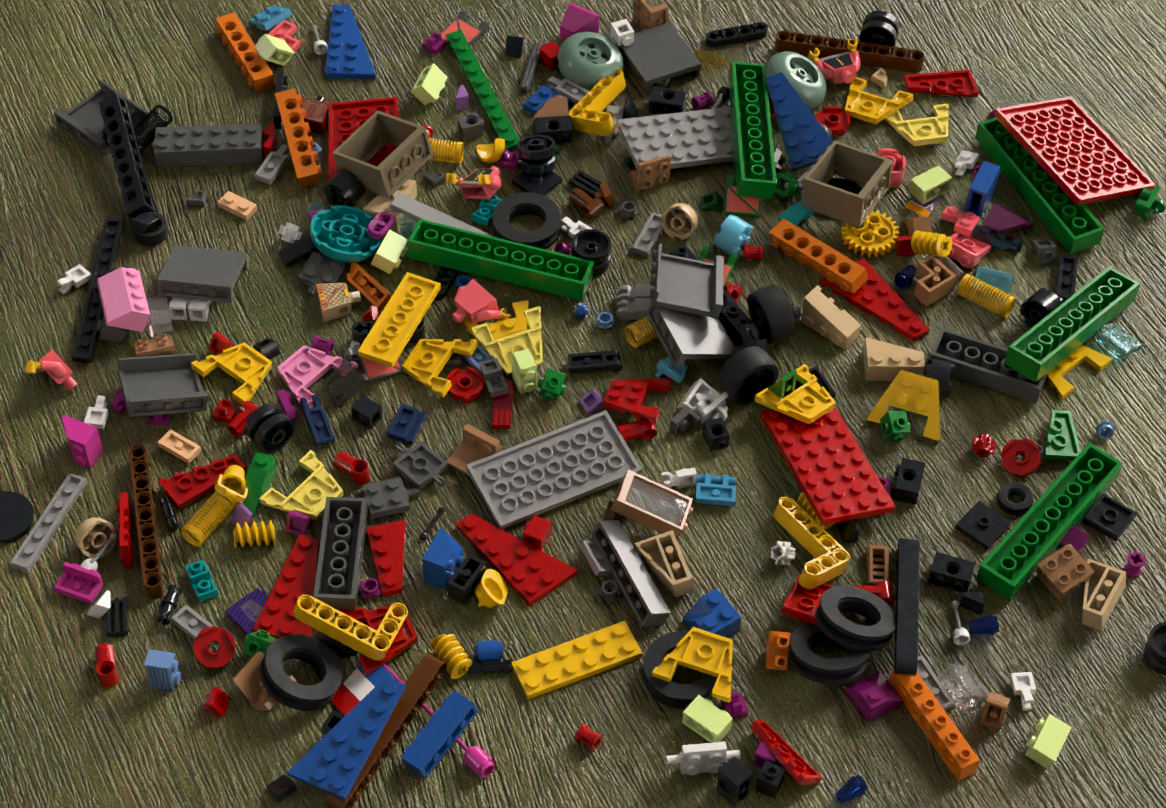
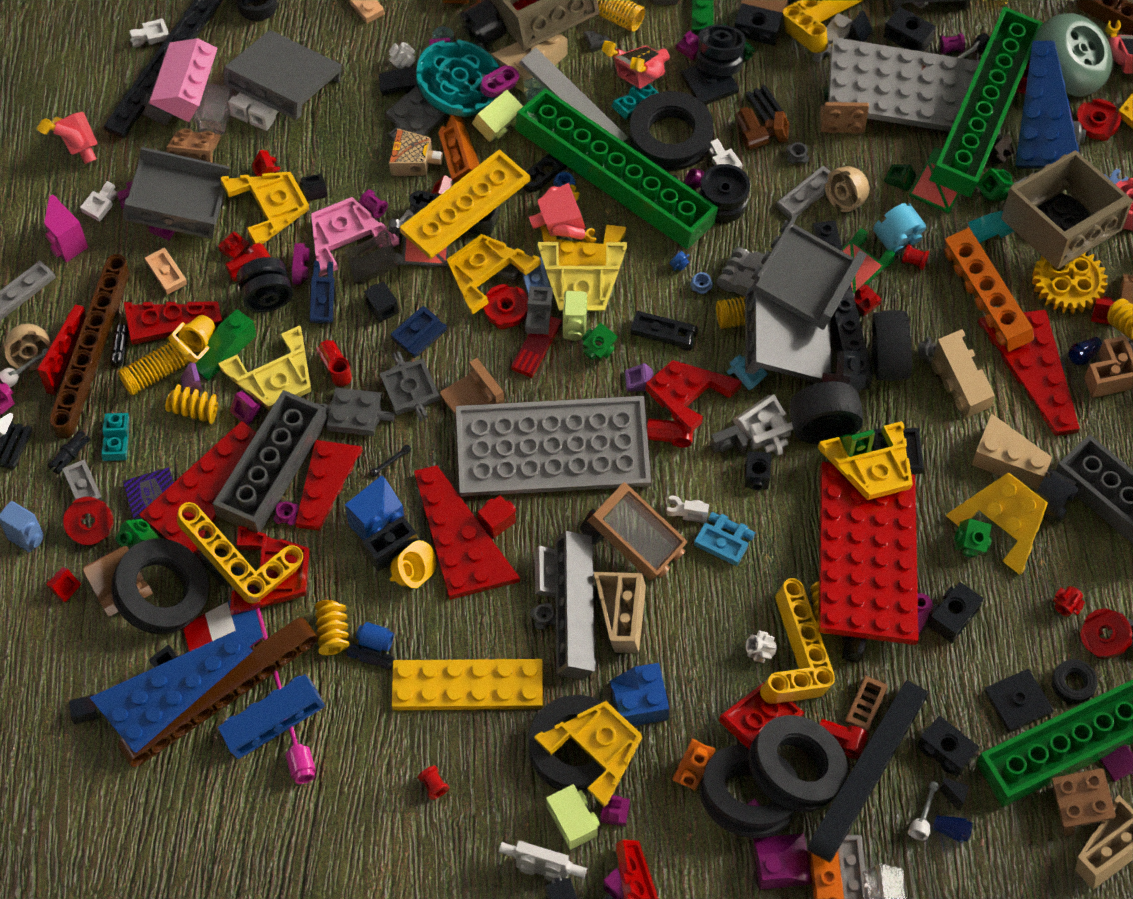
camera: 25 degrees right, 10 degrees up
yellow helmet [476,138,505,163] -> none

